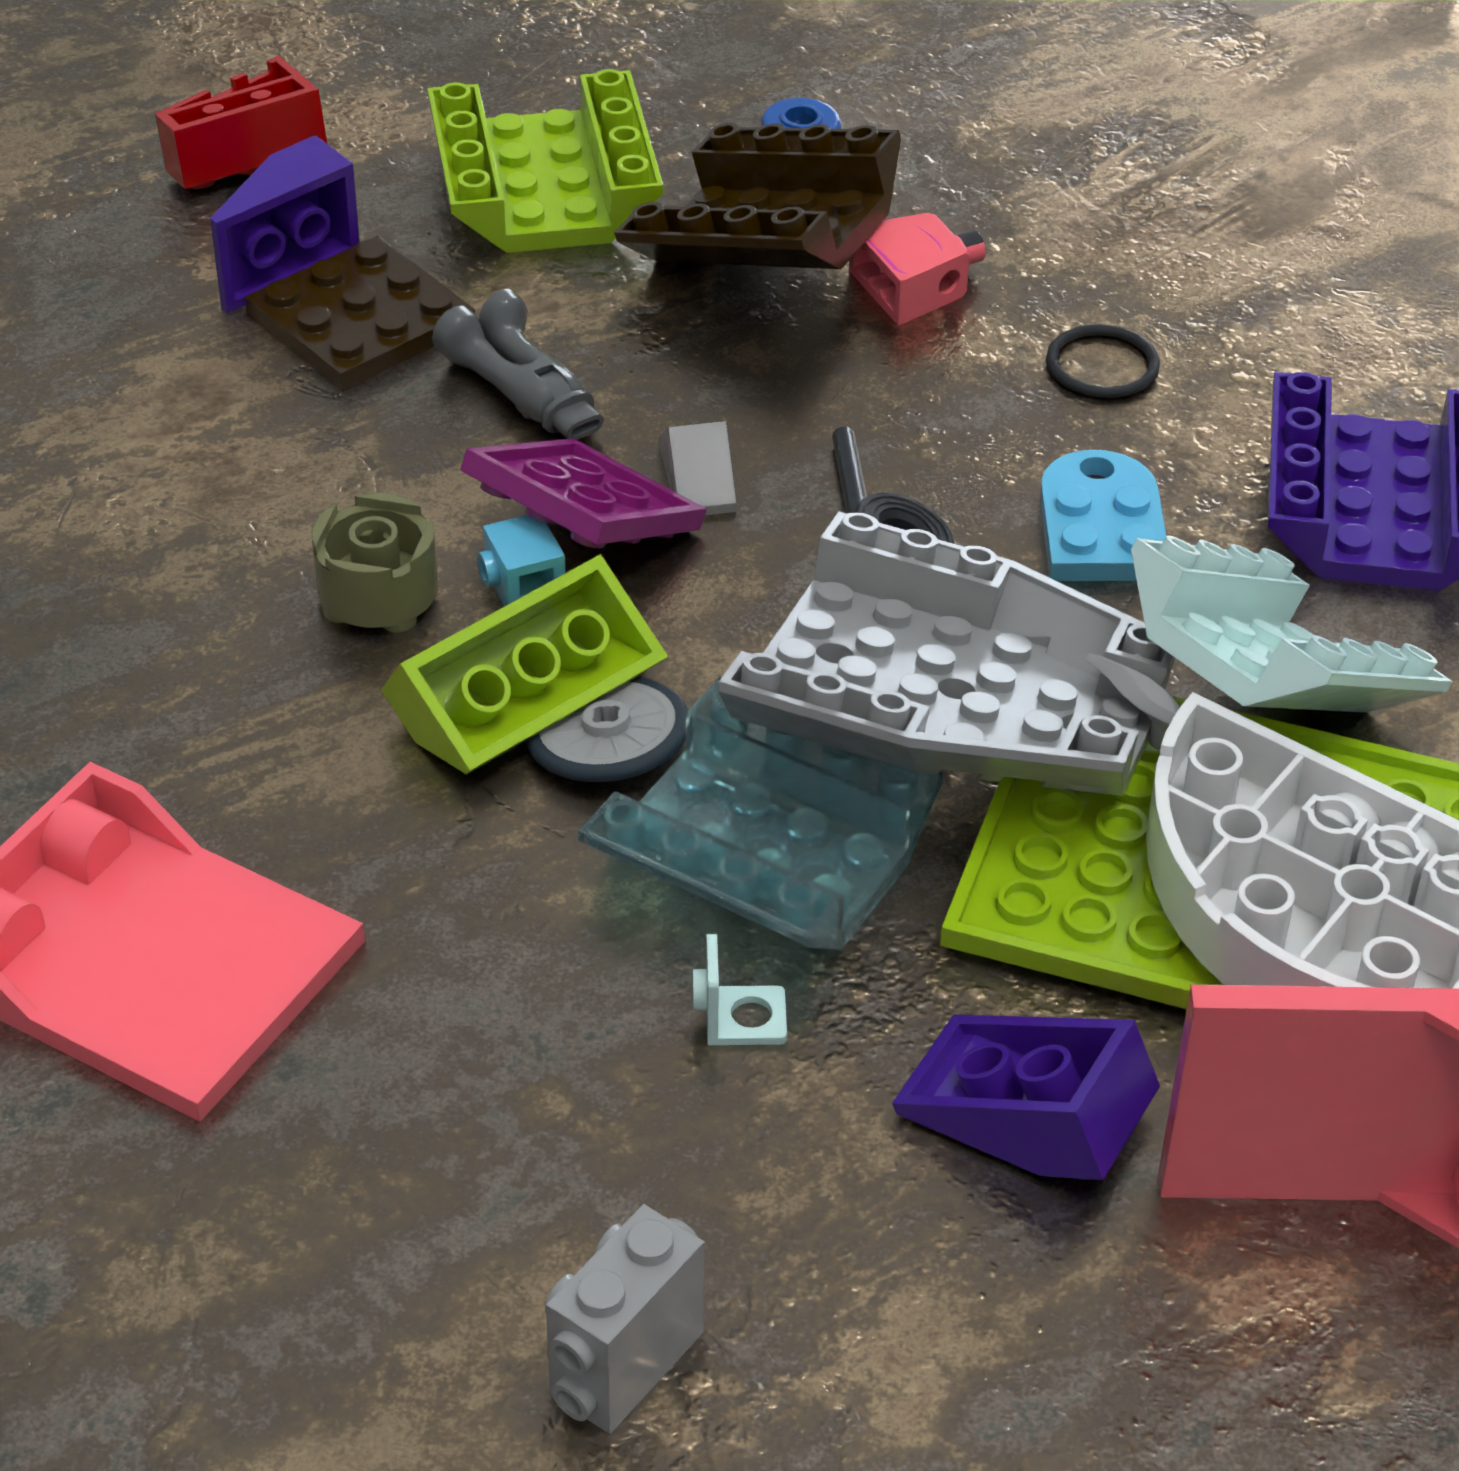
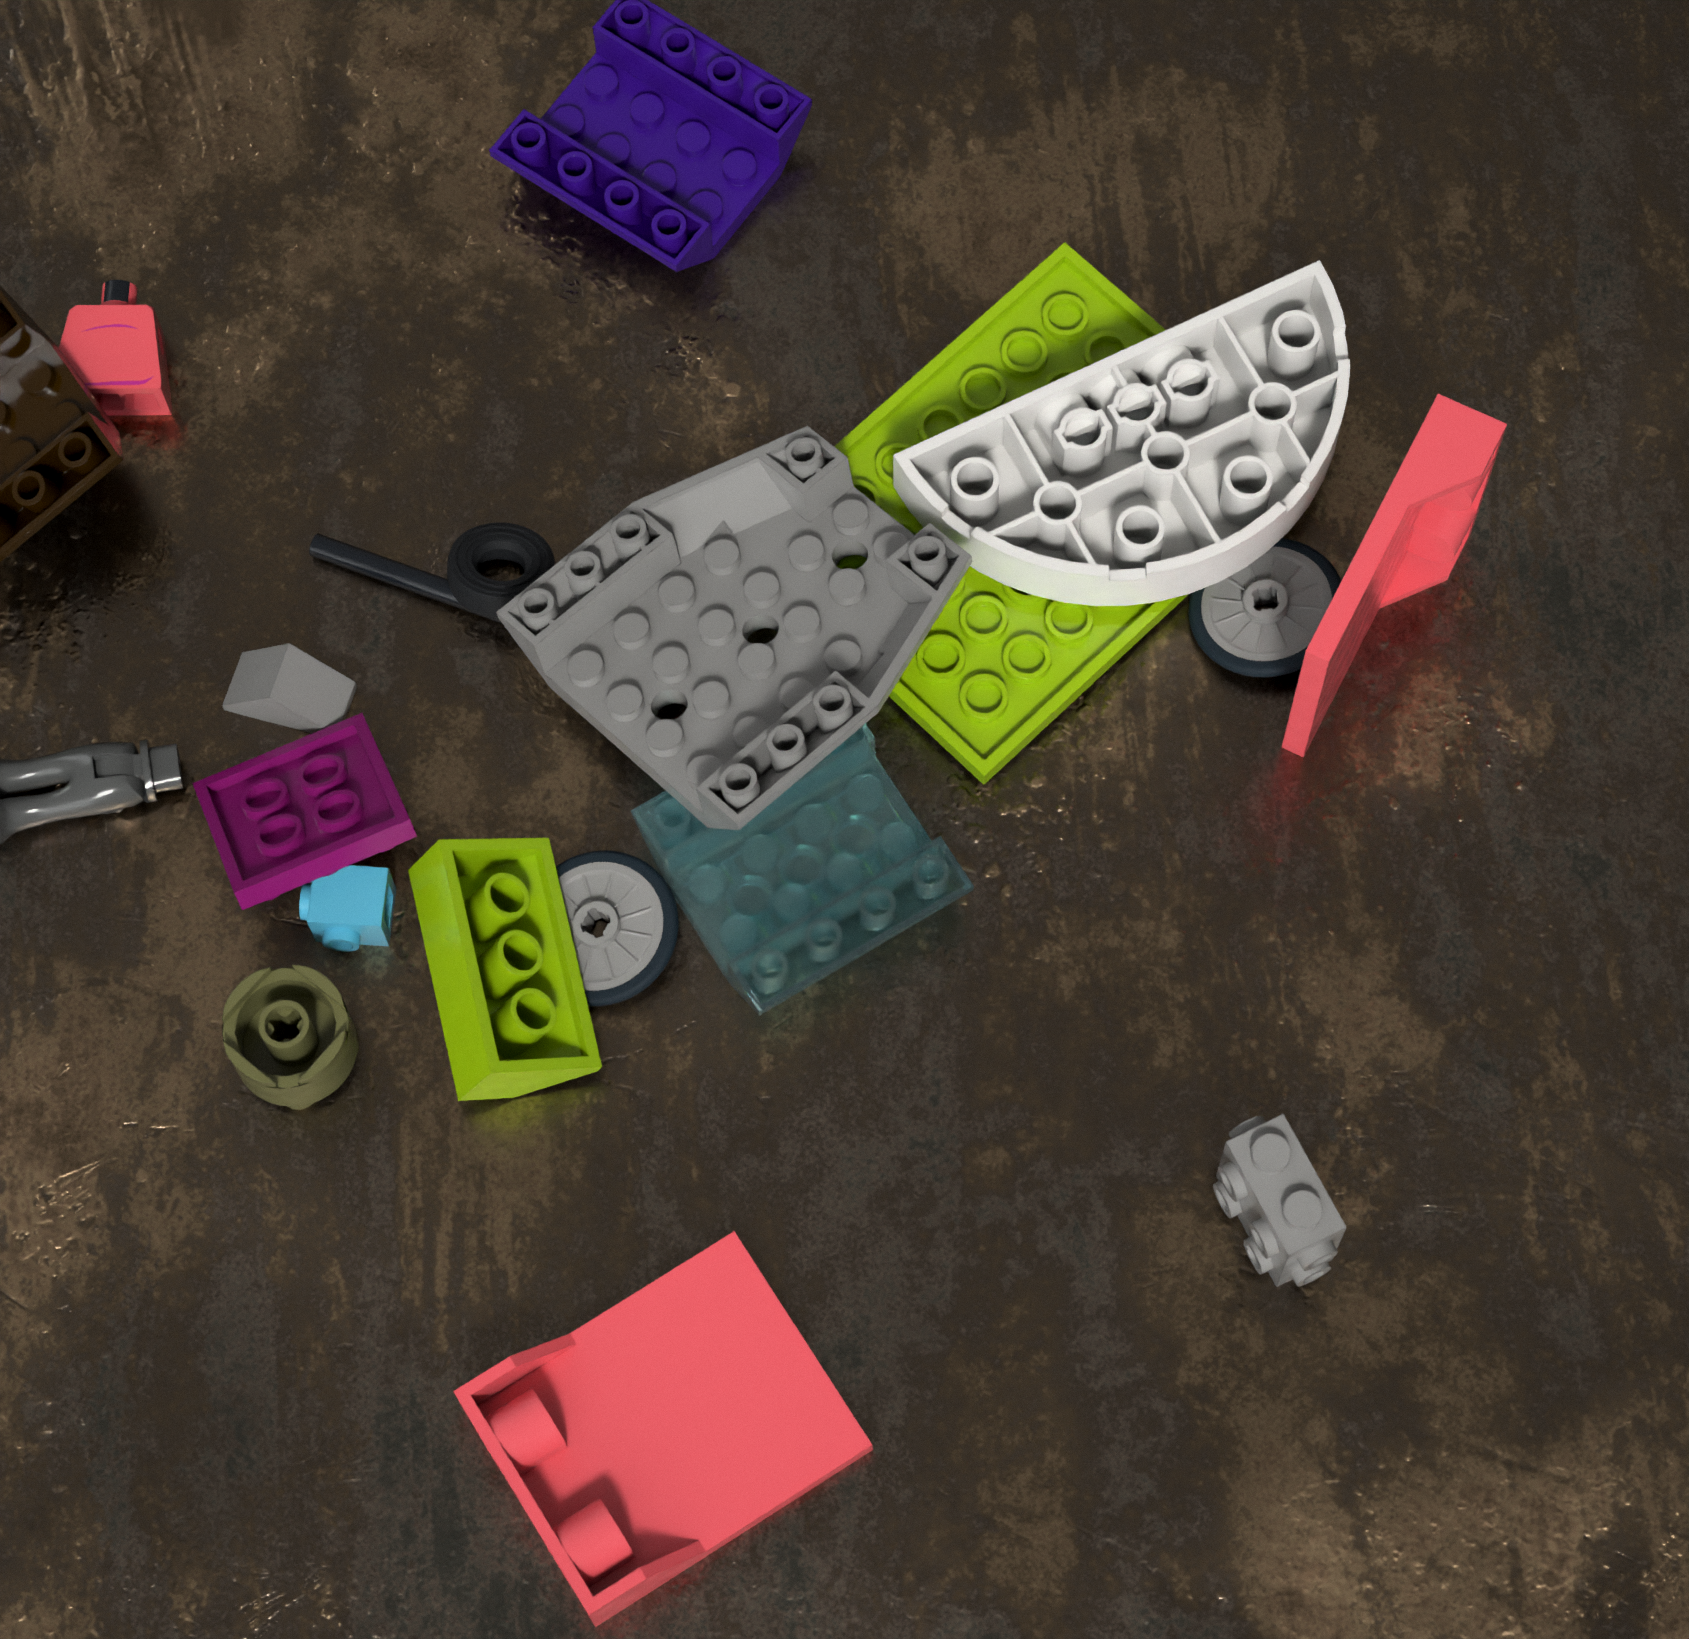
camera: 60 degrees left, 25 degrees up
light aqua bracket [693,934,787,1046] -> none
dark purple slope [892,1014,1160,1180] -> none
medium azure plate [1040,450,1167,581] -> none
black piece [1046,324,1160,398] -> none
light grey bar [1084,653,1180,750] -> none
light aqua slope [1131,536,1453,712] -> none

